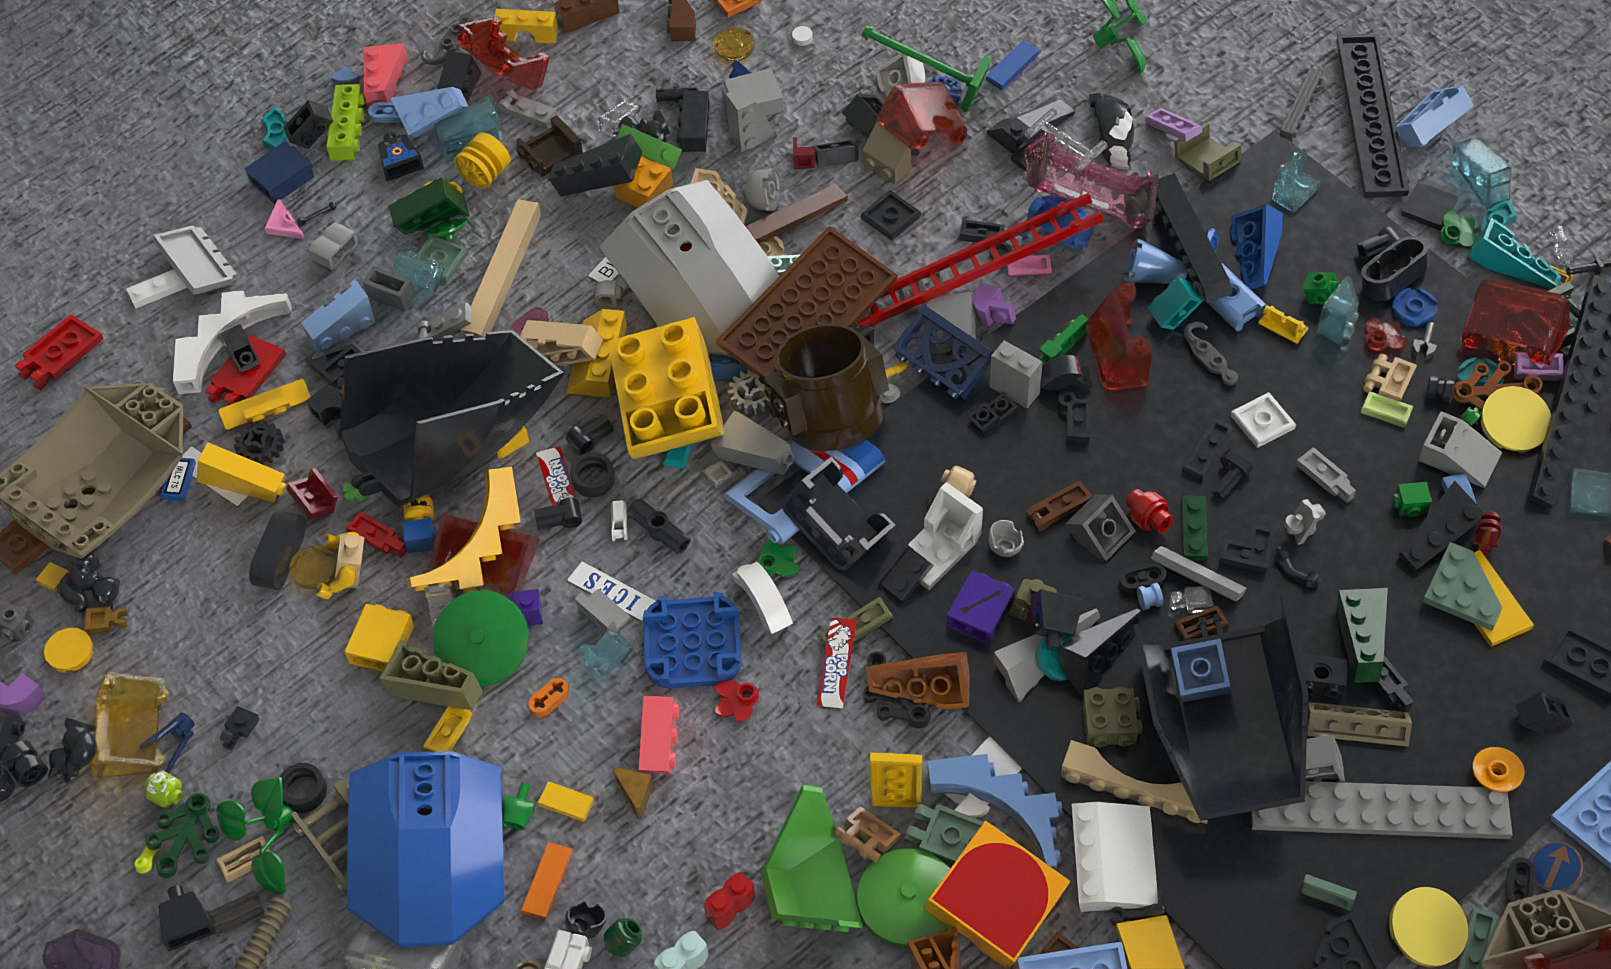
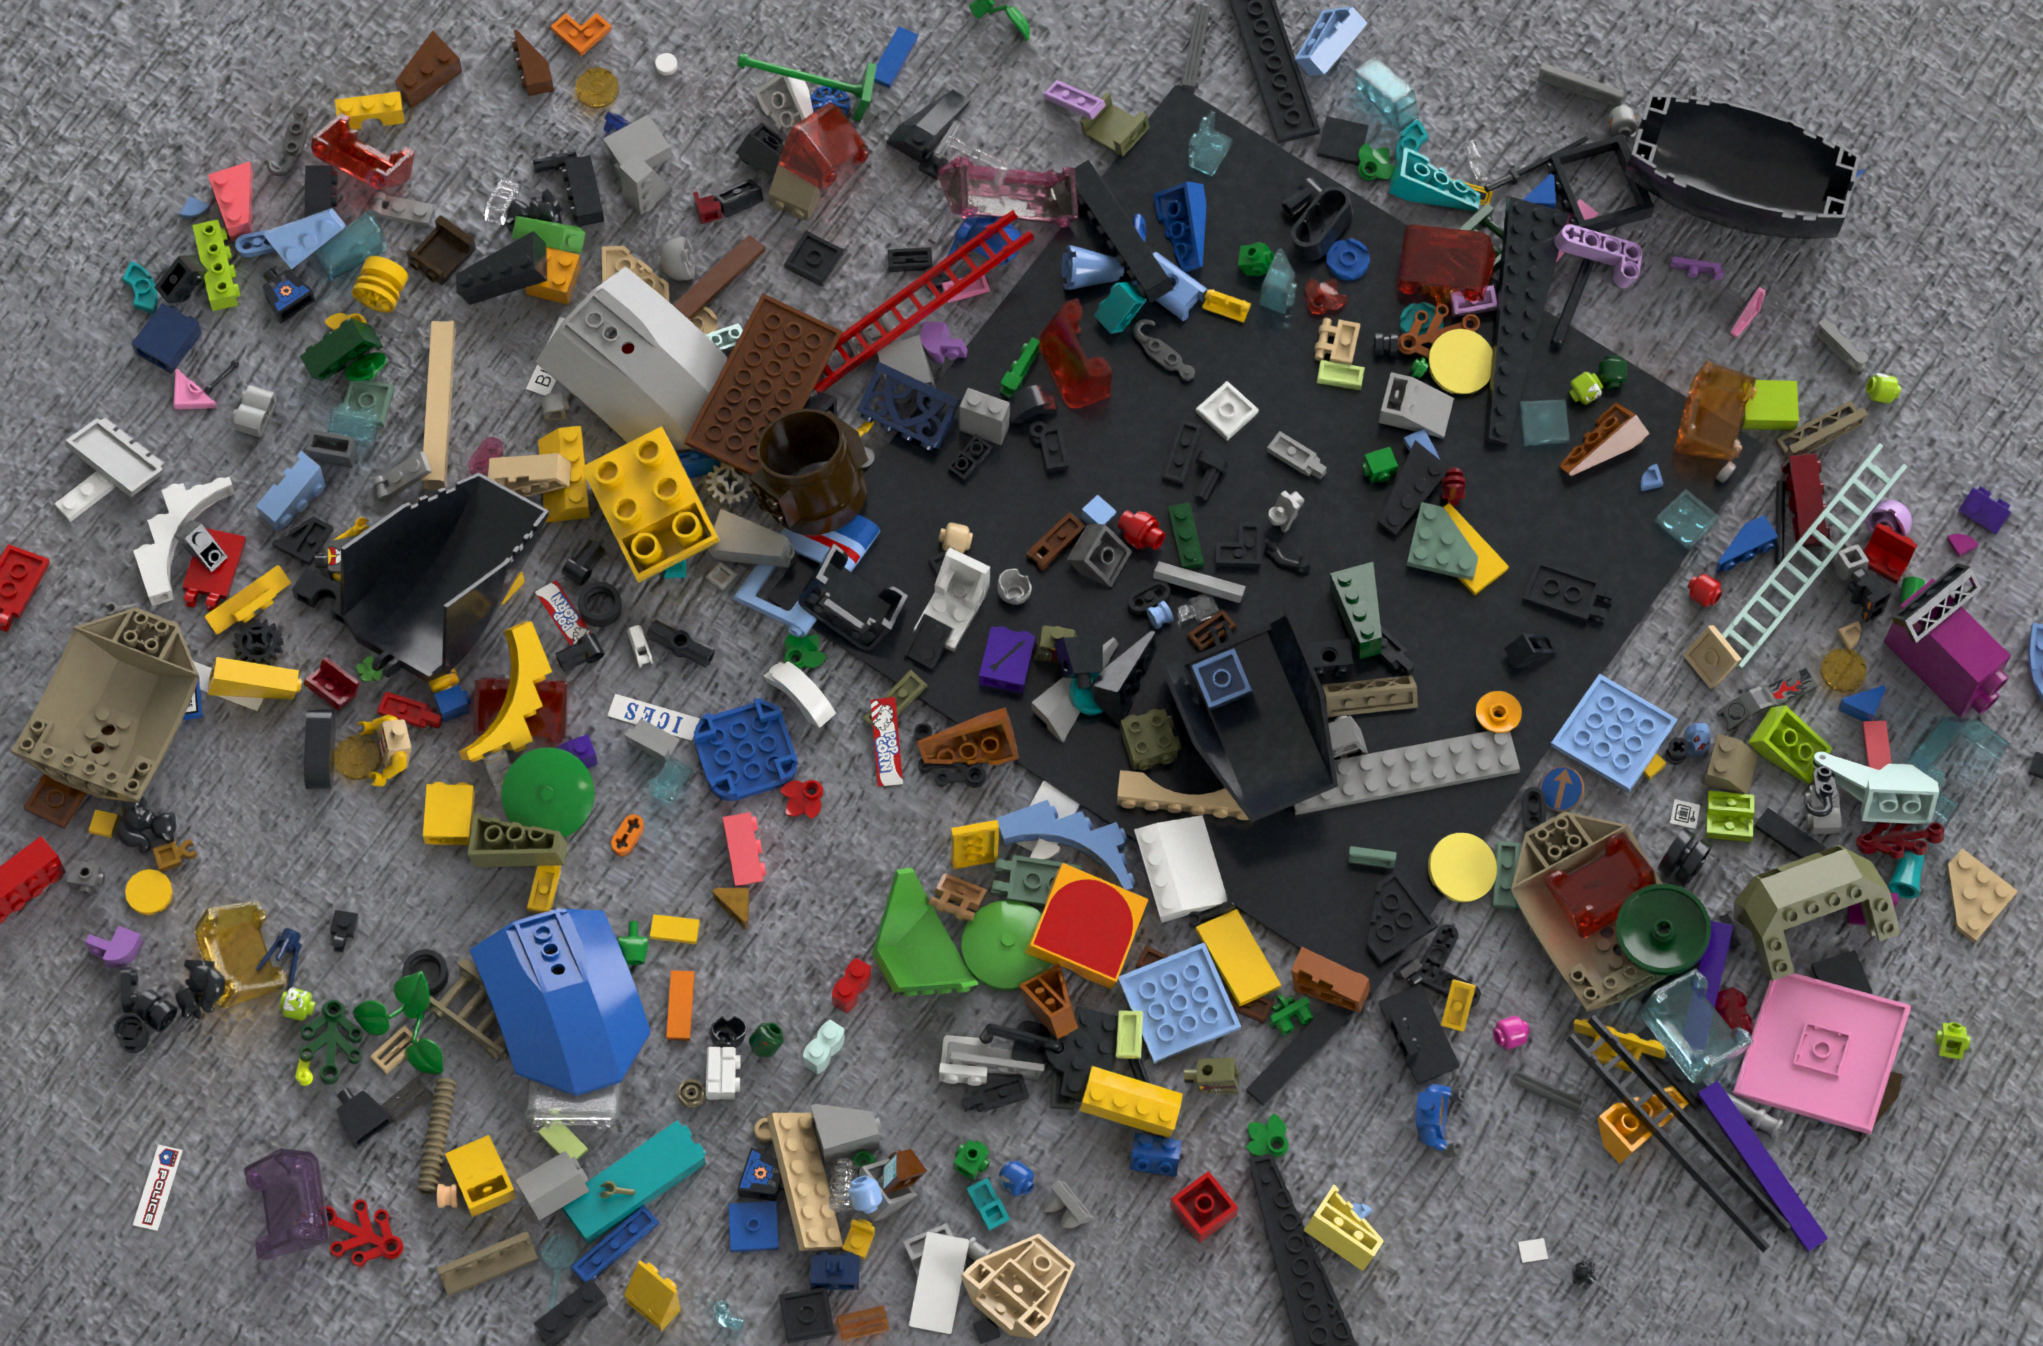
camera: 20 degrees left, 10 degrees up
black animal [1089,93,1134,170] -> none
flat silver bar [1411,322,1437,360] -> none
none -> light blue panel [1081,495,1116,525]

